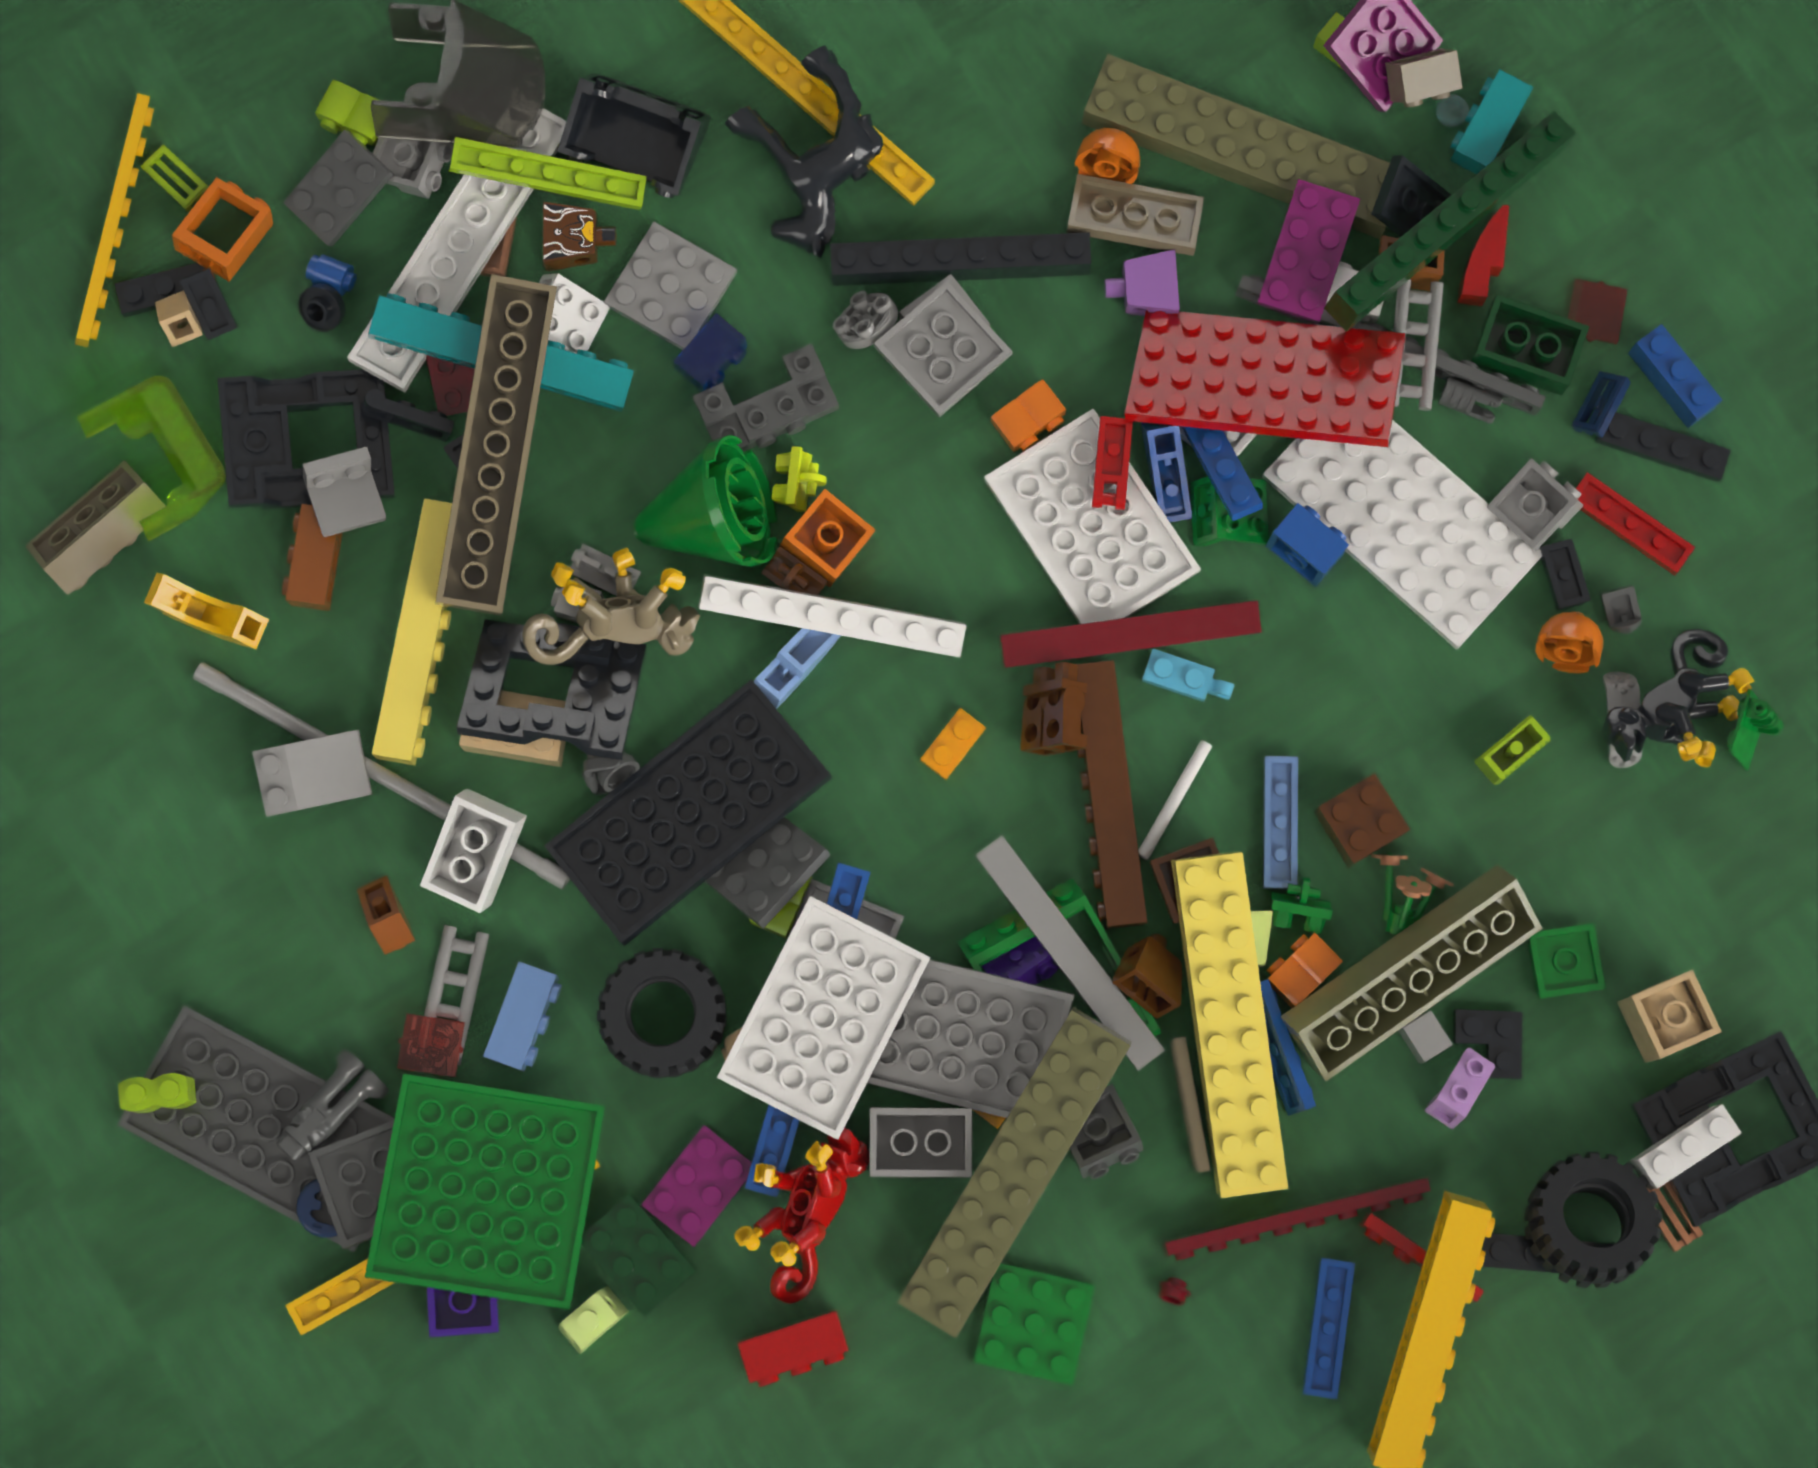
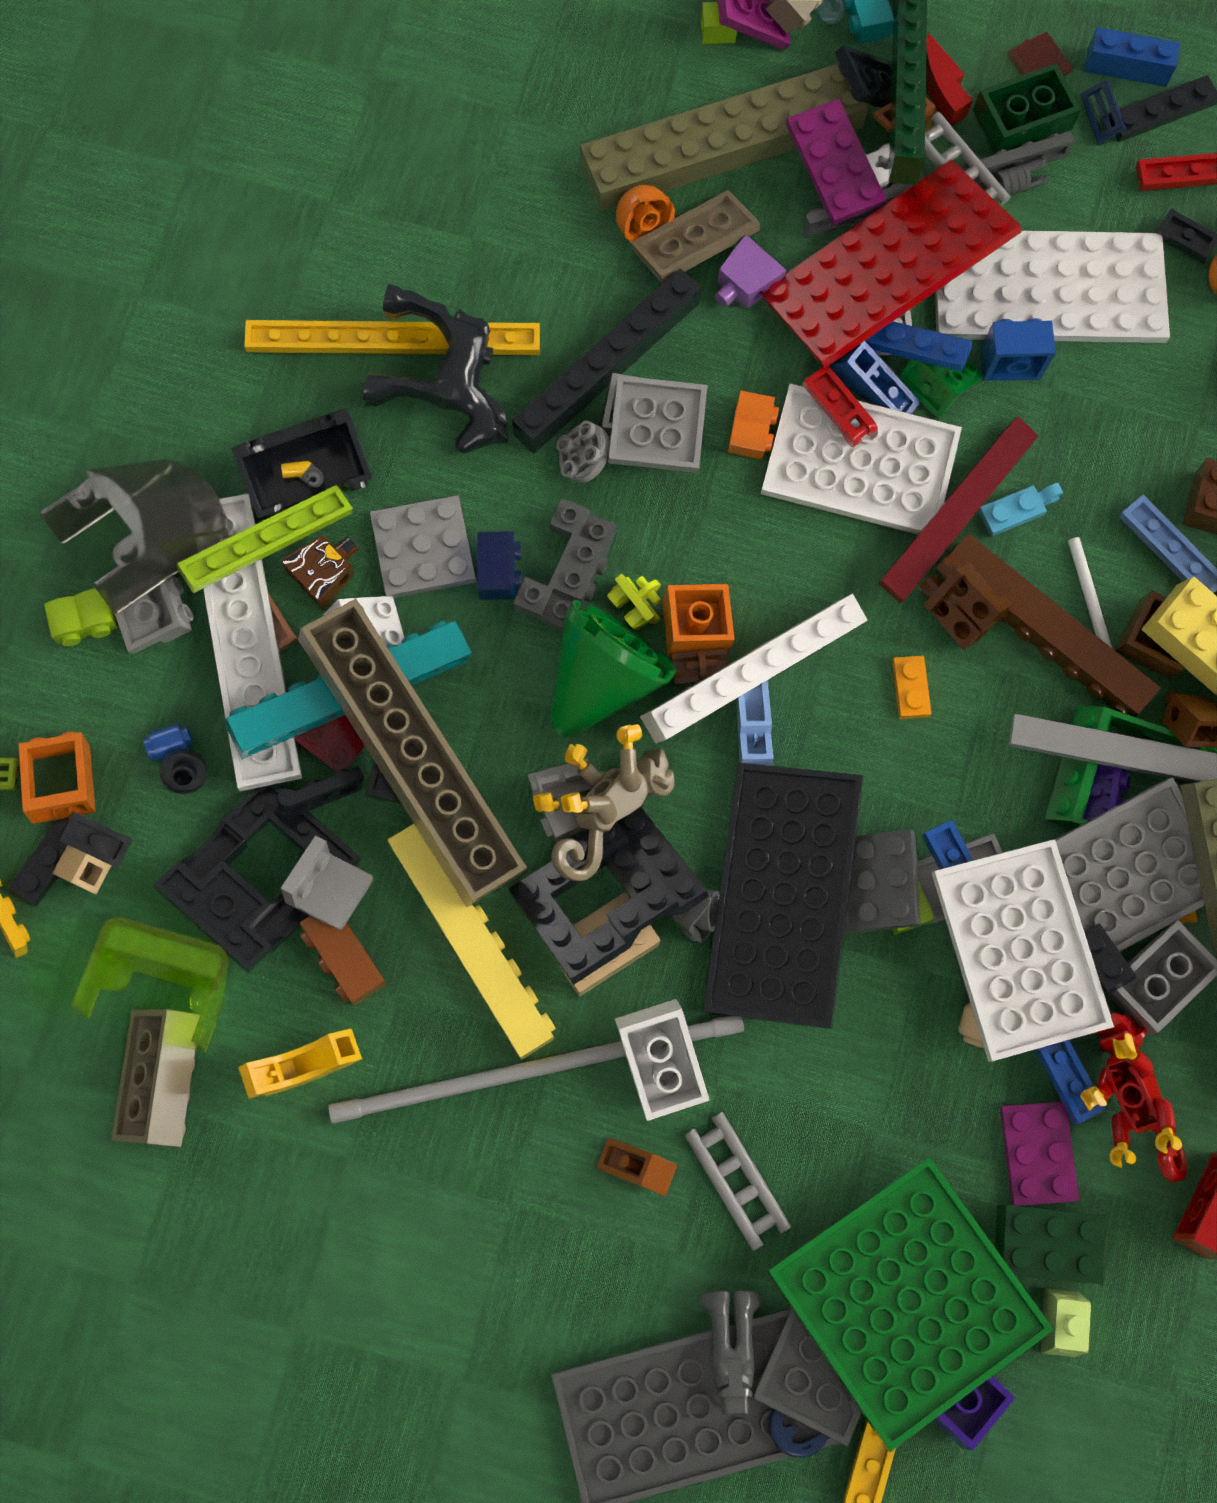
camera: 45 degrees left, 5 degrees down
lime brick [118,1073,196,1113] -> none
light grey slope [252,729,372,817] -> none
dark grey plate [283,130,394,247] -> none
clear red piece [397,1013,465,1078] -> none
medium blue brick [483,962,562,1072] -> none
black tyre [597,948,727,1079] -> none
light grey plate [1487,458,1584,551] -> none
none -> arm [281,461,324,488]
none -> black plate [1084,923,1136,995]

